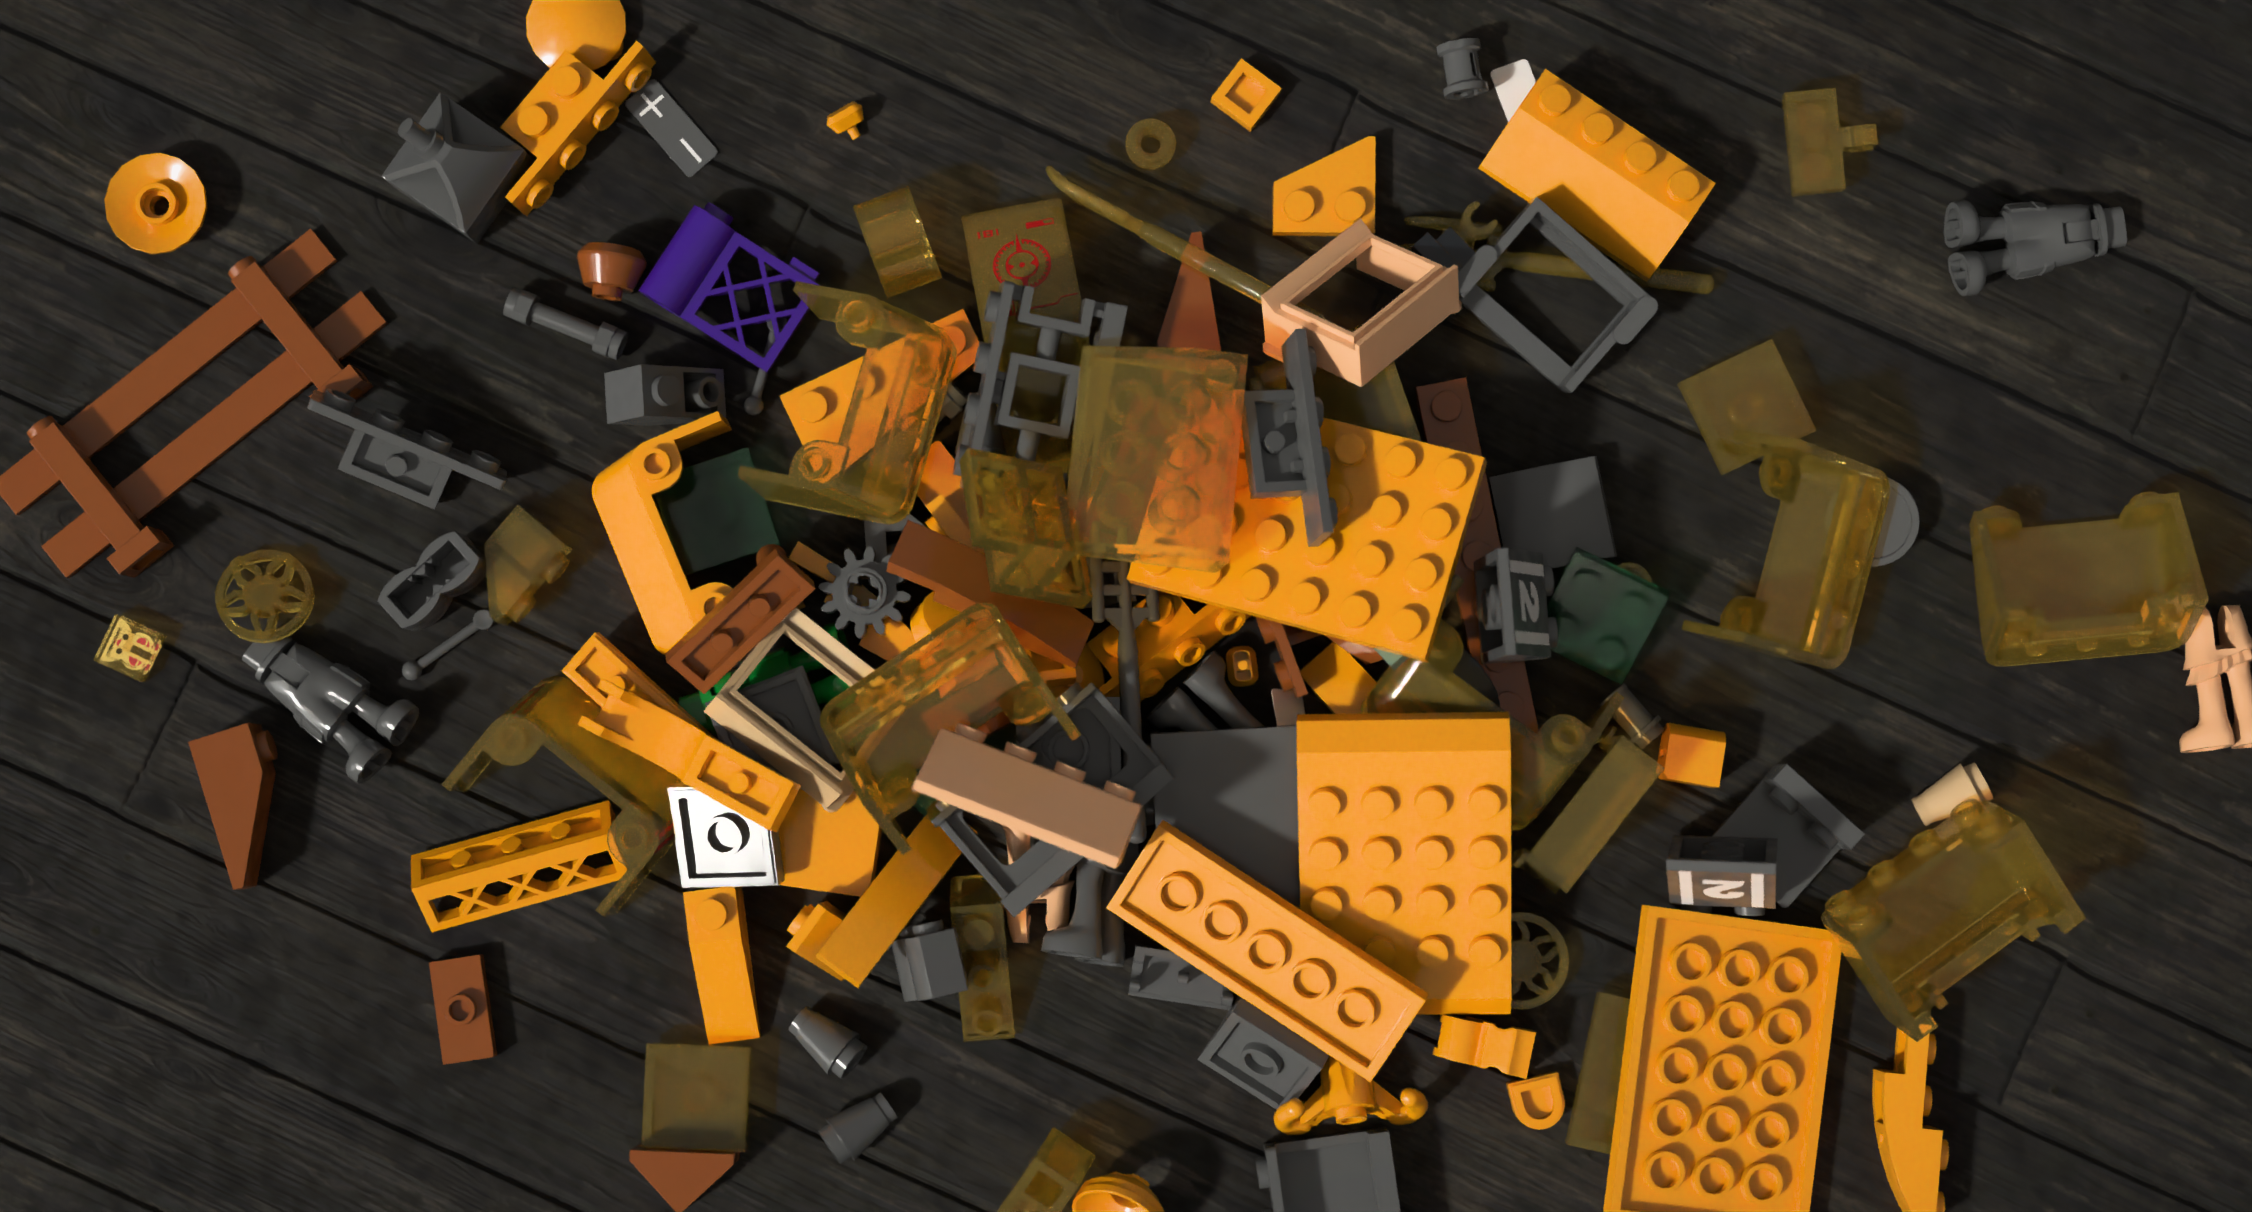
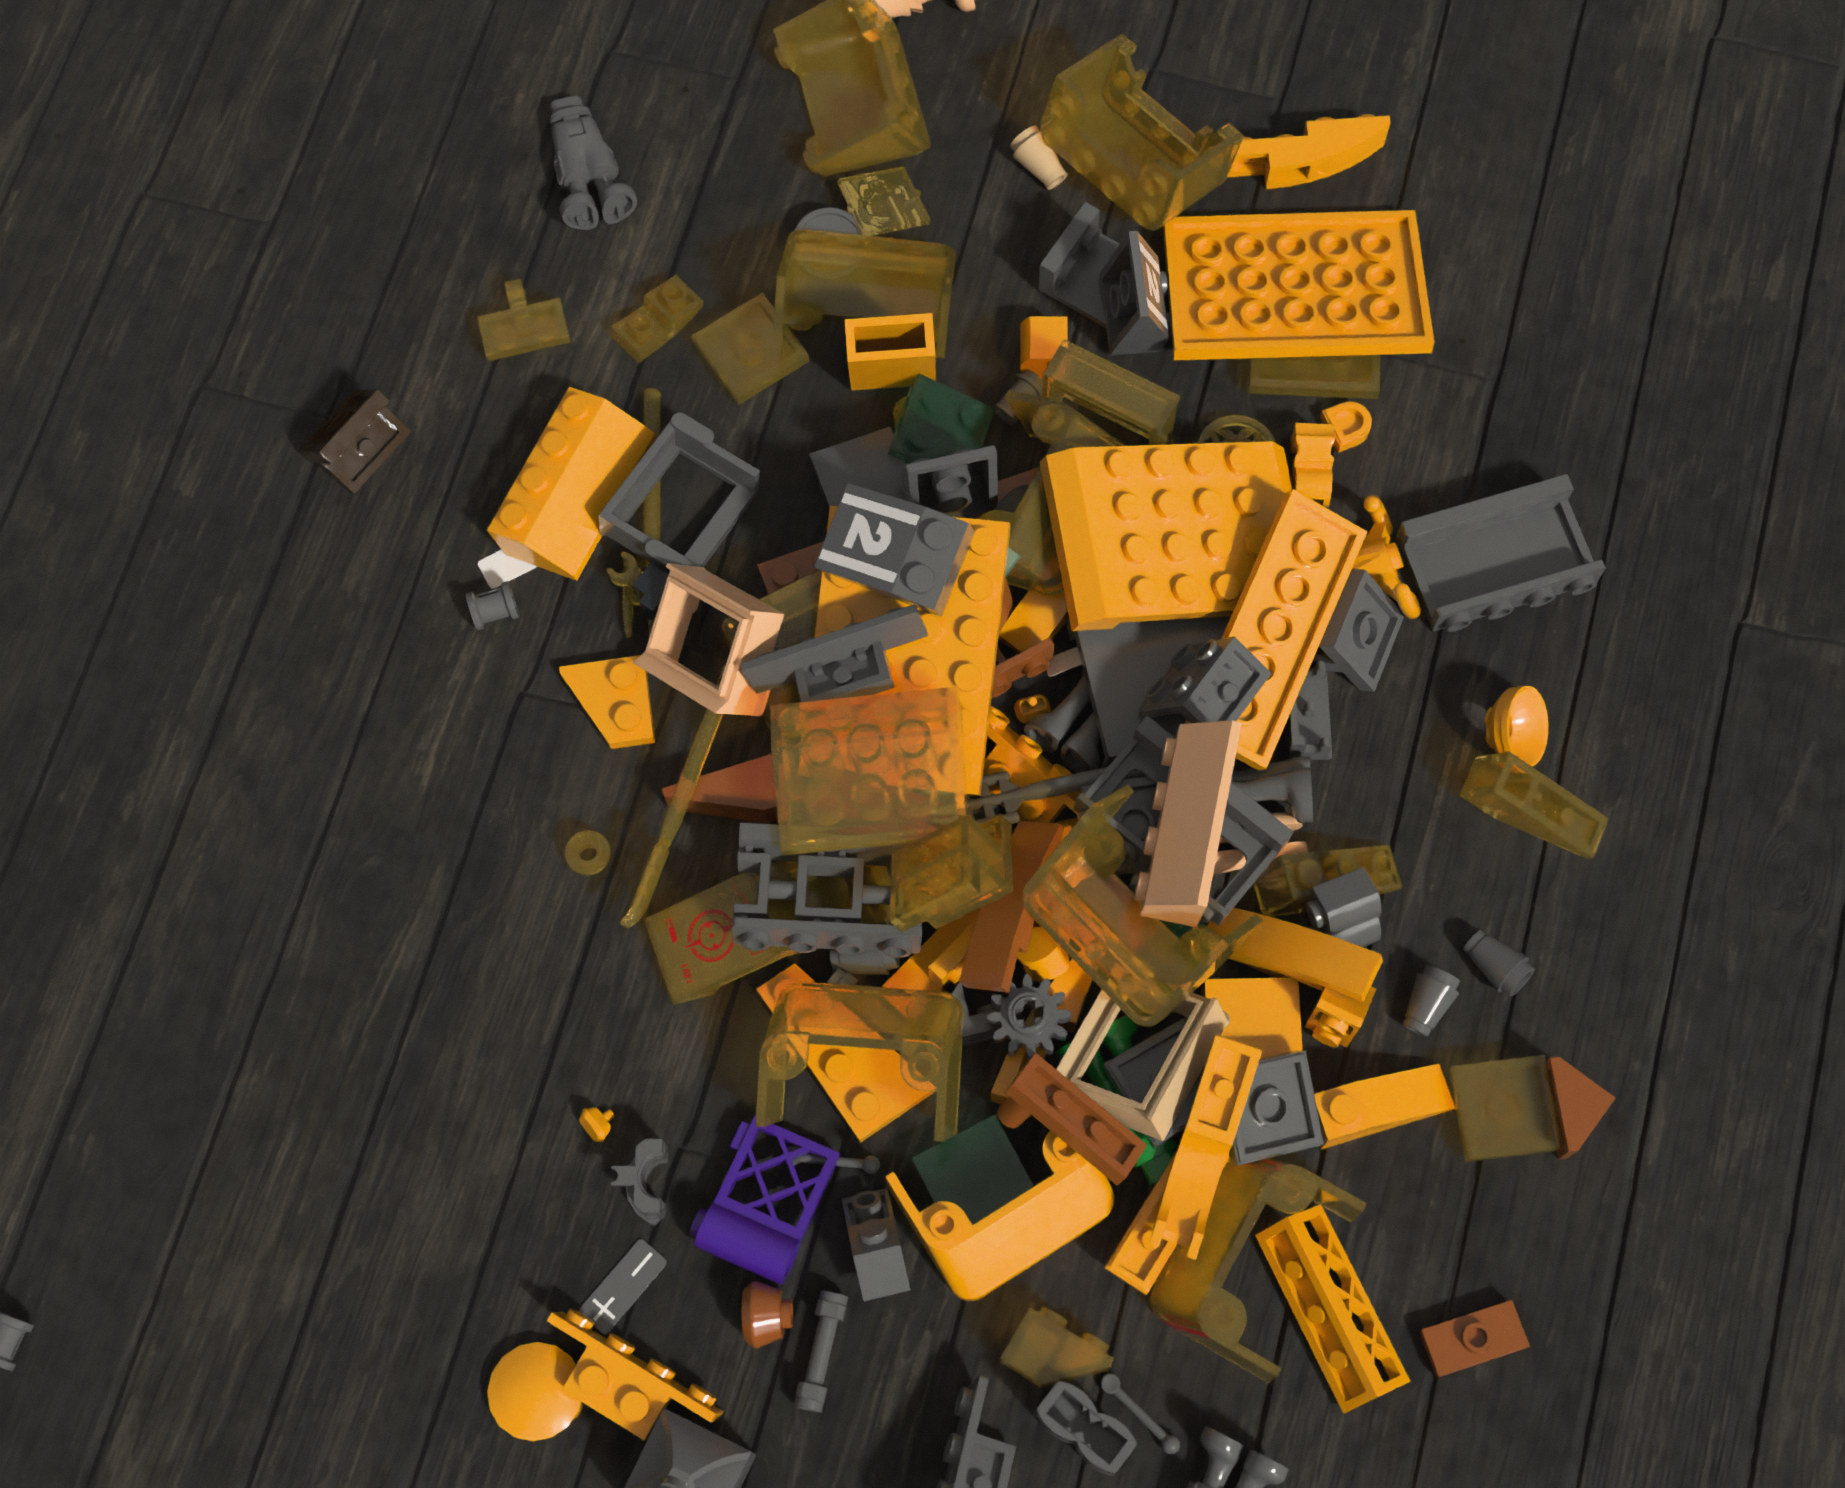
camera: 95 degrees left, 15 degrees down
clear yellow piece [853,186,942,298] -> none
light orange tile [1210,58,1282,132] -> none
none -> dark grey piece [610,1139,668,1226]
none -> clear yellow slope [611,275,704,363]
none -> dark grey slope [814,483,975,617]
none -> clear yellow piece [837,166,931,237]
none -> light orange brick [845,313,936,391]
none -> dark grey bracket [1139,636,1272,723]

